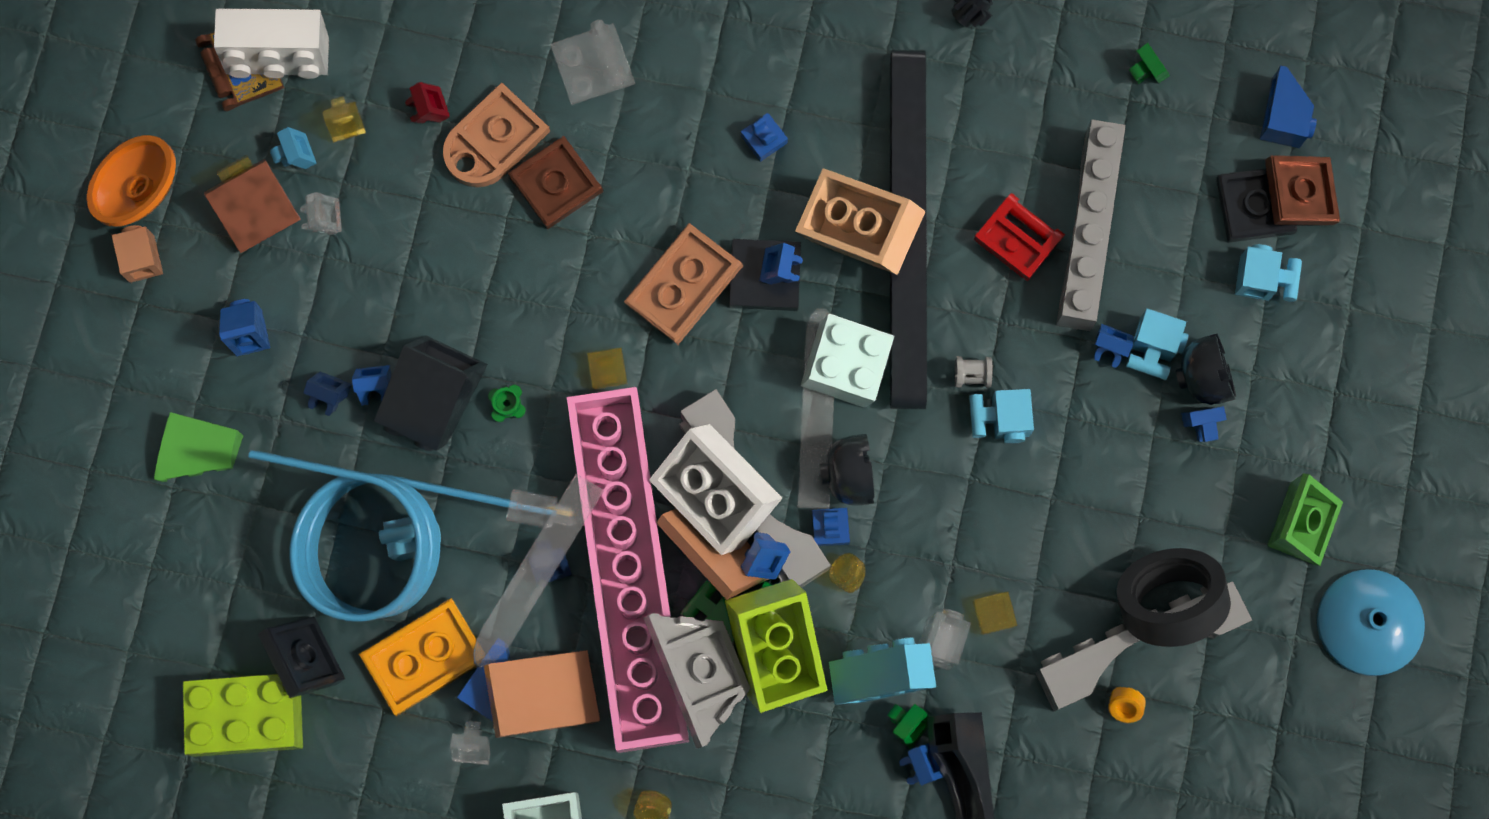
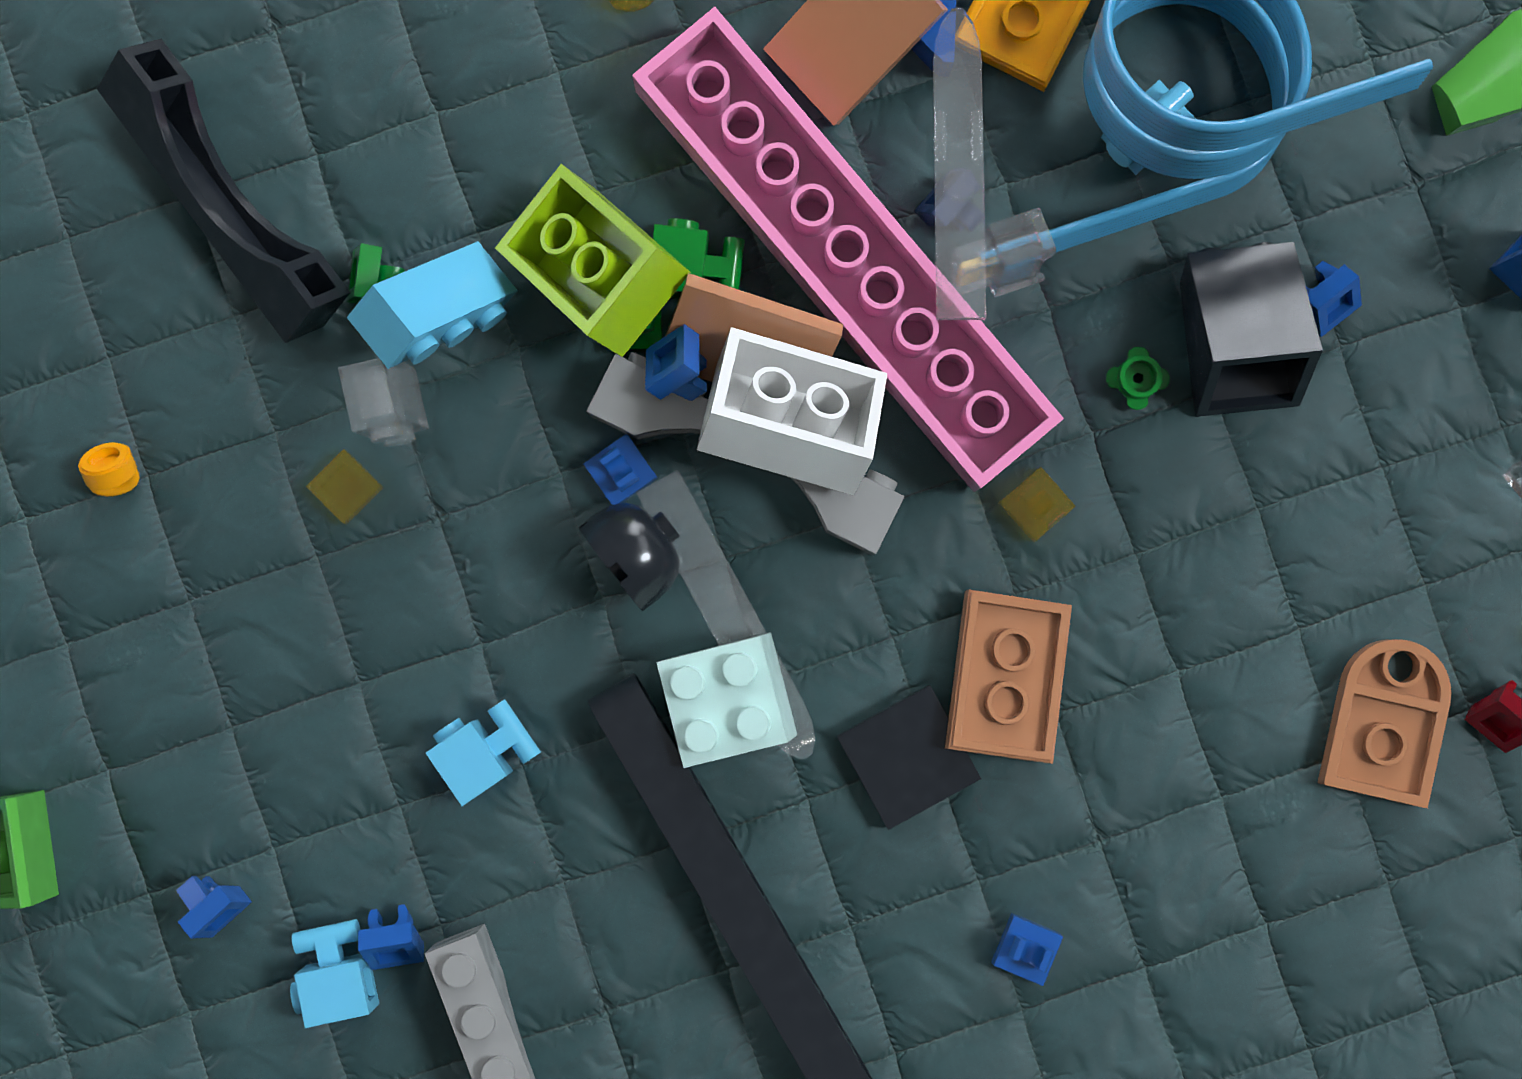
camera: 145 degrees right, 10 degrees up
dark blue tile [303,371,352,416] -> none
copper tile [508,136,603,229] -> none
clear hinge [550,20,635,105] -> none
light grey wing [643,613,751,749] -> none
blue tile [759,243,803,285] -> none
light nougat brick [795,168,925,275] -> none
clear yellow tile [829,553,866,593] -> none
blue tile [899,743,944,785] -> none
light grey bush [954,356,992,388] -> none
red plate [974,193,1066,281] -> none
light grey arch [1035,581,1252,711] -> none
black tyre [1117,548,1231,647] -> none
black cylinder [1176,333,1236,405] -> none

